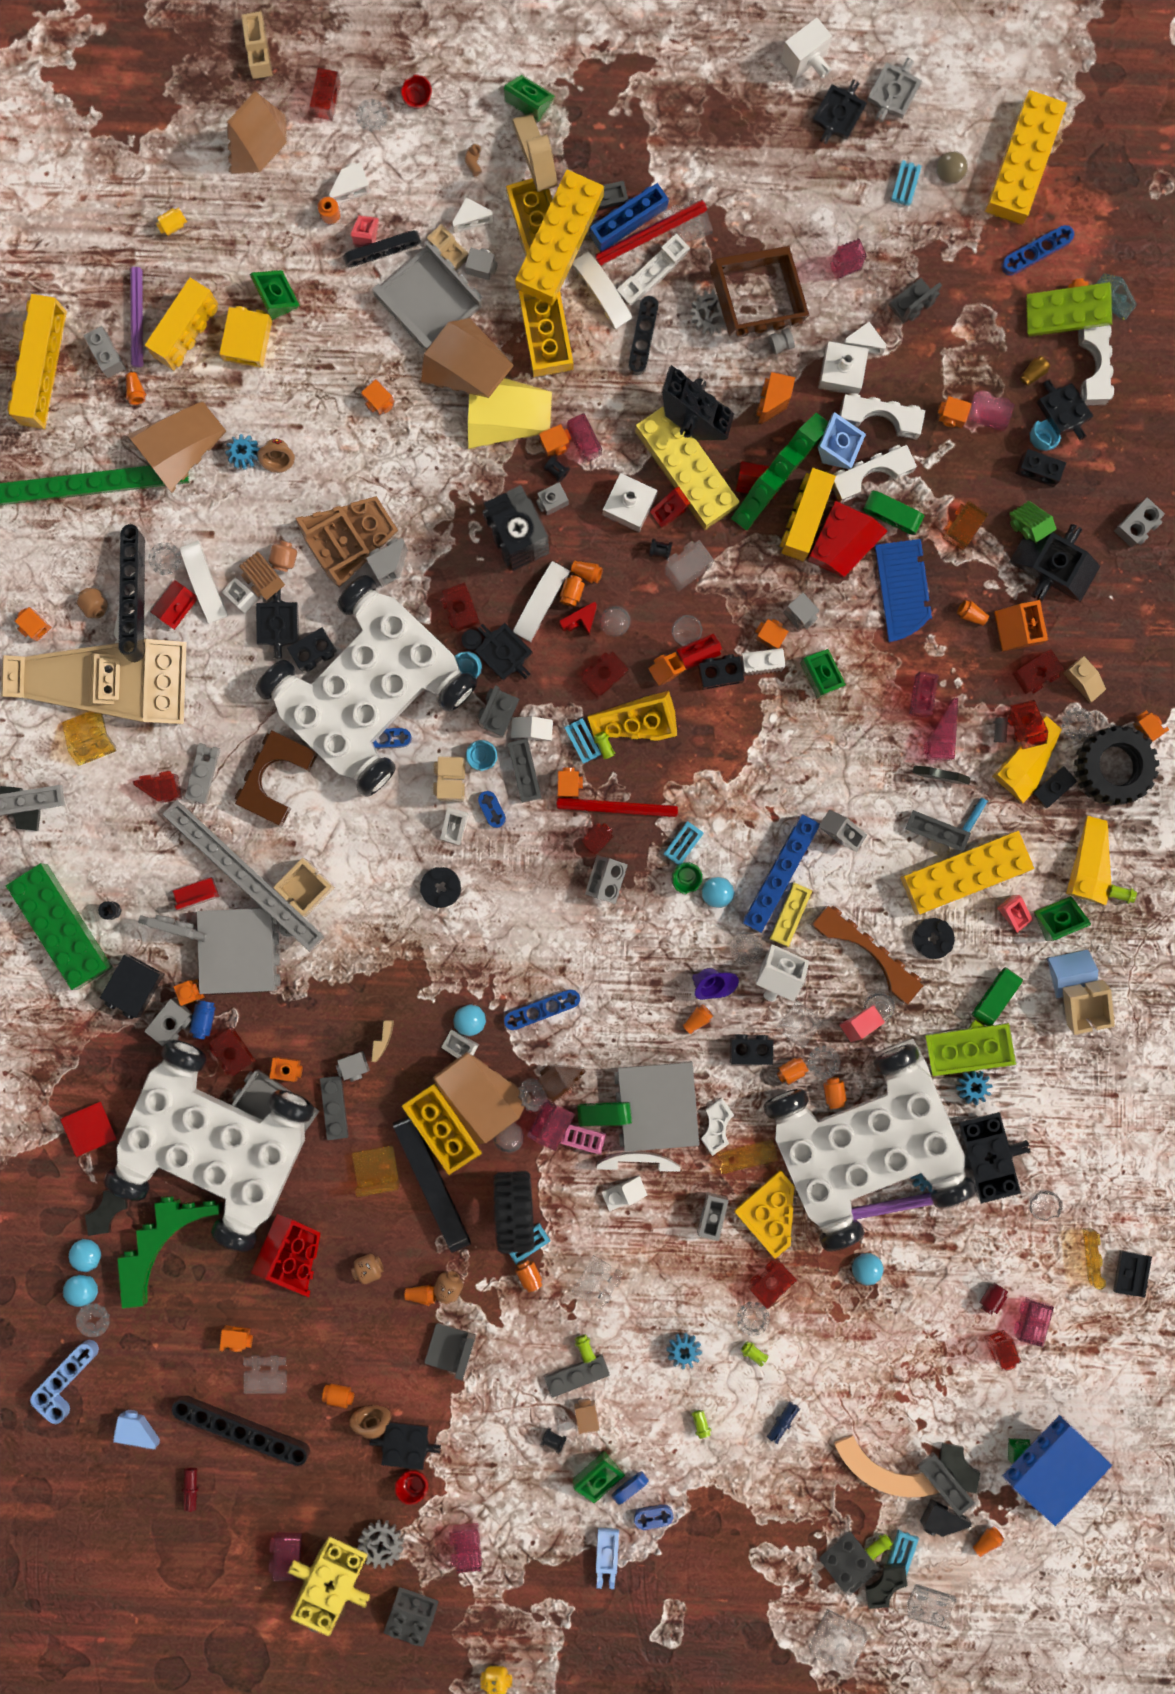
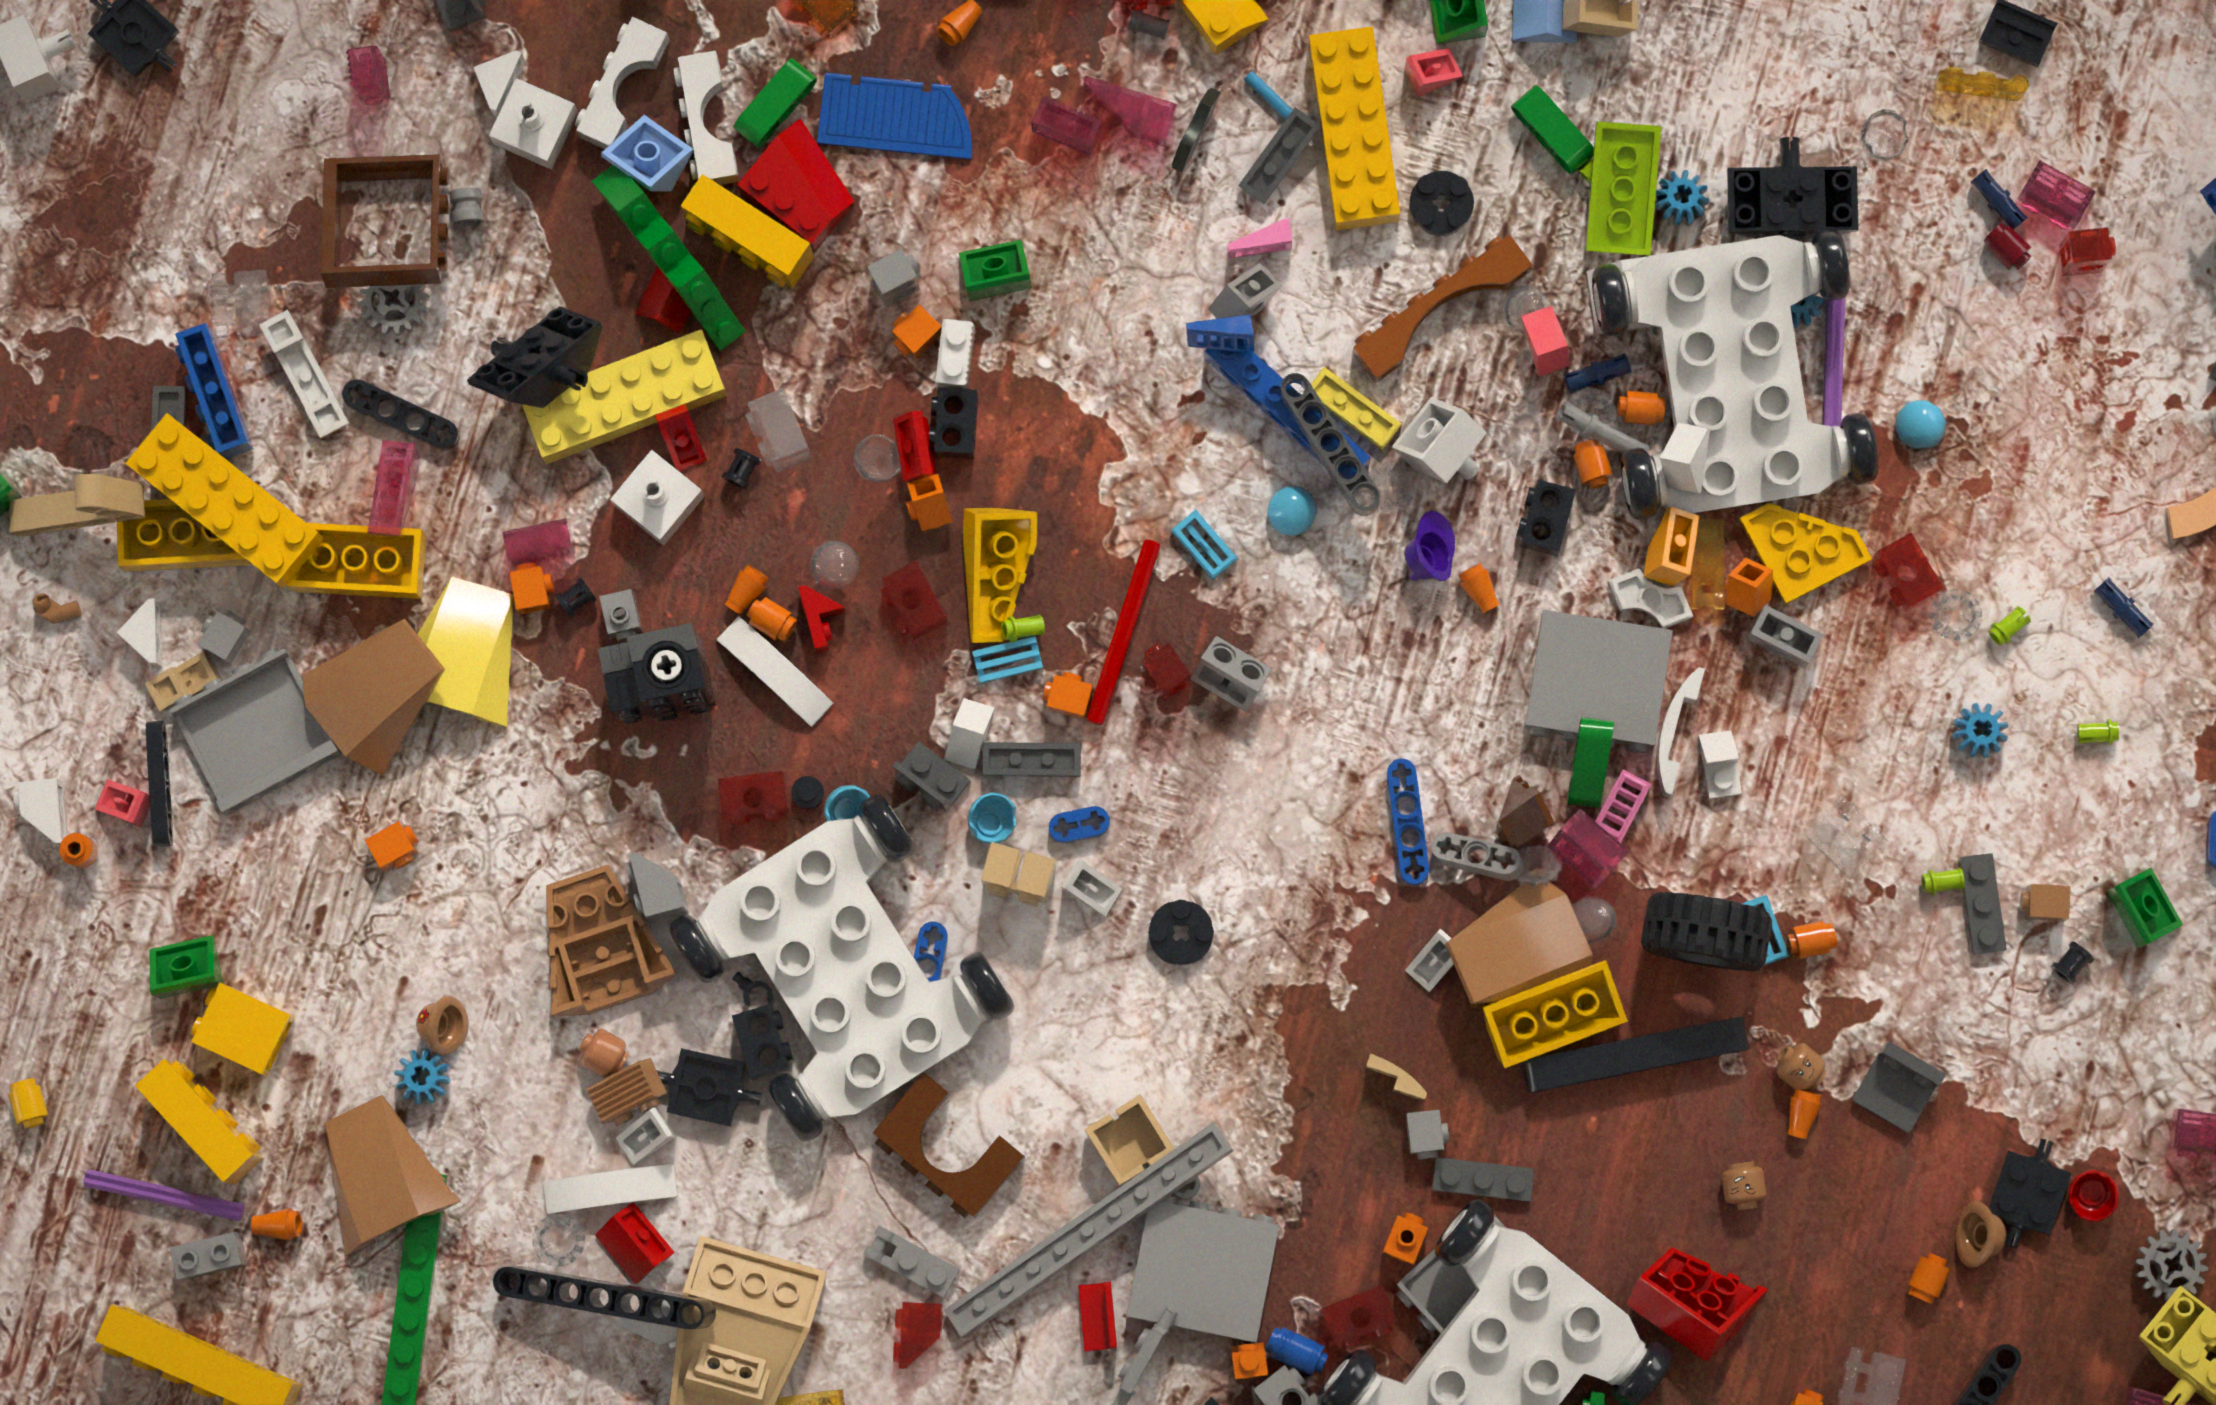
camera: 65 degrees left, 5 degrees down
medium nougat head [77,588,108,618] -> none
clear yellow bracket [352,1146,400,1197] -> none
medium azure hair [453,1004,486,1036] -> none
black plate [475,623,533,681] -> none
white slope [572,252,632,330] -> none
red axle [595,200,707,265] -> none
blue beam [611,1471,649,1505] -> none
green hair [671,862,703,895] -> none
orange slope [756,372,795,424] -> none
none -> clear pink slope [368,440,420,537]
none -> black piece [732,972,774,1007]
none -> blue slope [1186,314,1255,352]
none -> bright pink slope [1227,218,1293,259]
none -> dark grey beam [1280,373,1380,516]
none -> light grey beam [1431,832,1524,881]
none -> light grey pin [1556,401,1649,454]
none -> dark blue pin [1564,353,1632,394]
none -> light orange slope [1643,506,1699,586]
none -> white slope [1660,423,1710,493]
none -> orange brick [1725,557,1773,617]
none -> dark blue pin [1970,169,2028,229]

